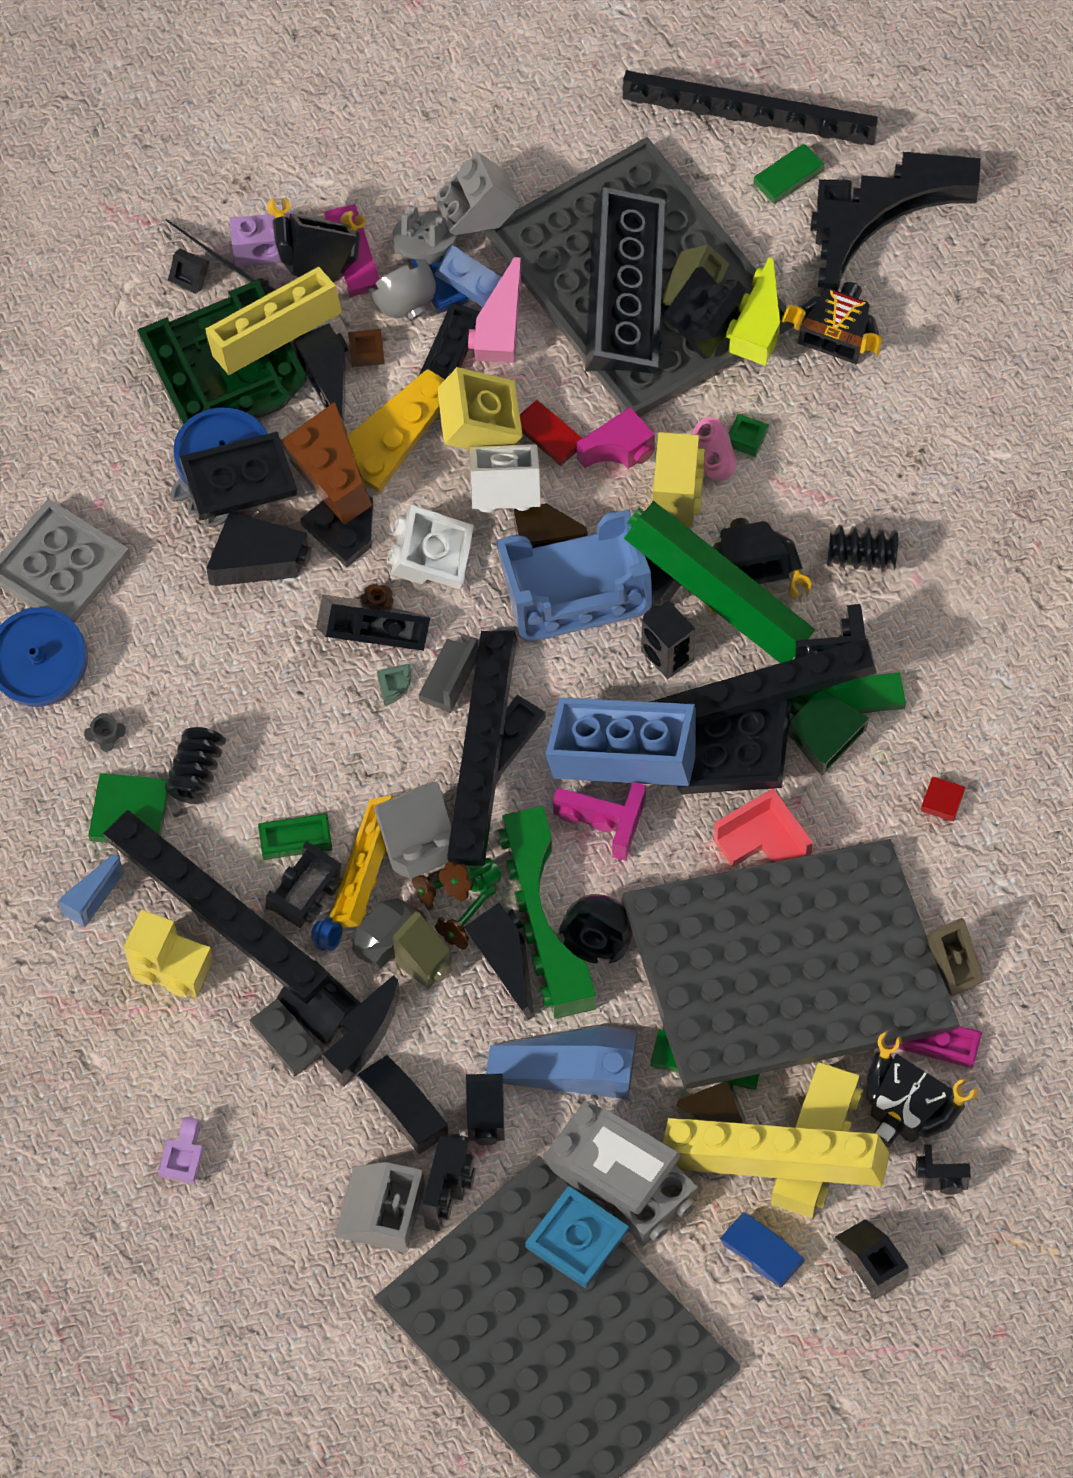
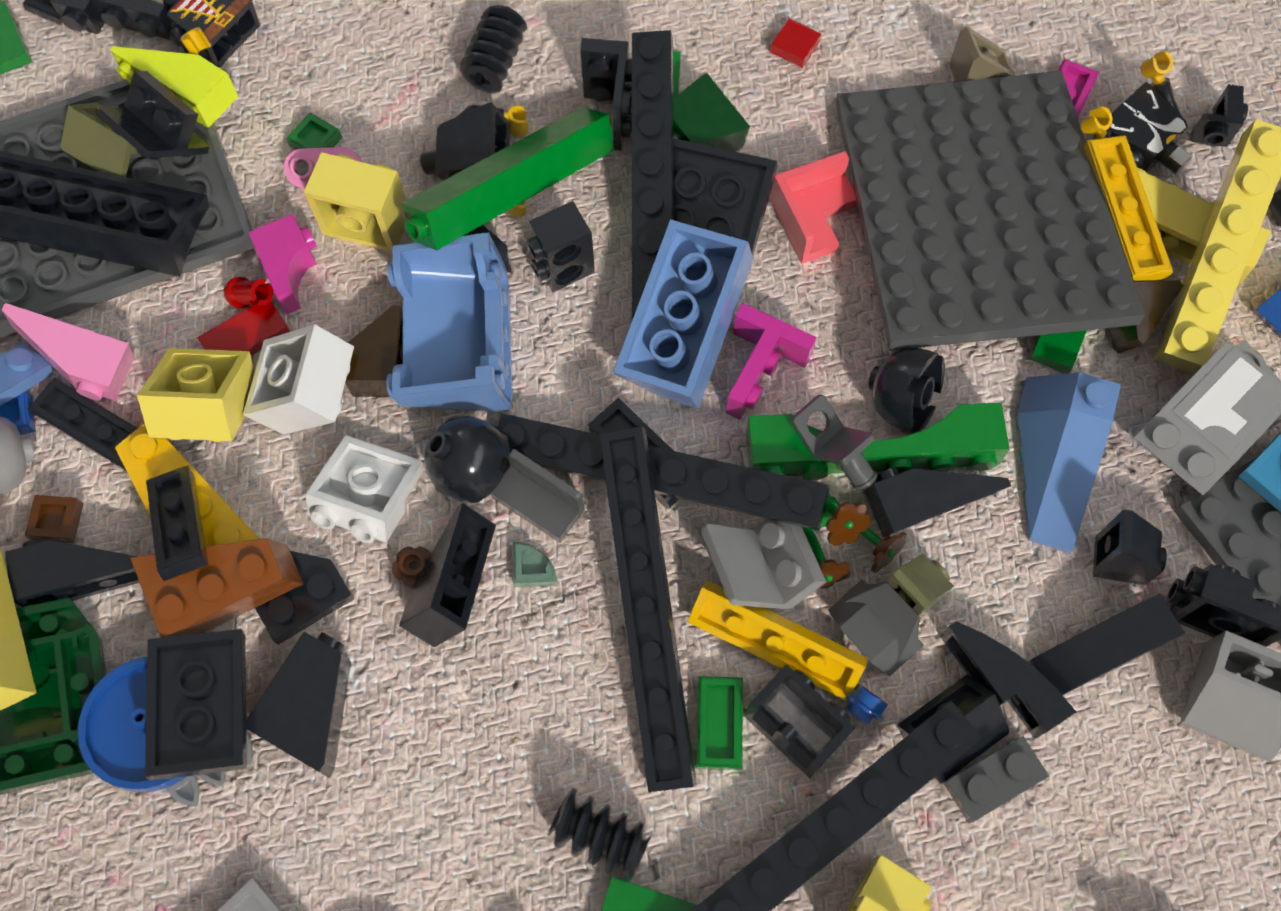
camera: 80 degrees left, 5 degrees up
none -> black tile [146,466,209,581]
none -> red pin [224,277,273,308]
none -> black cylinder [424,416,510,503]
none -> black plate [599,426,697,792]
none -> dark grey bracket [791,394,877,490]
none -> yellow tile [1084,135,1173,282]

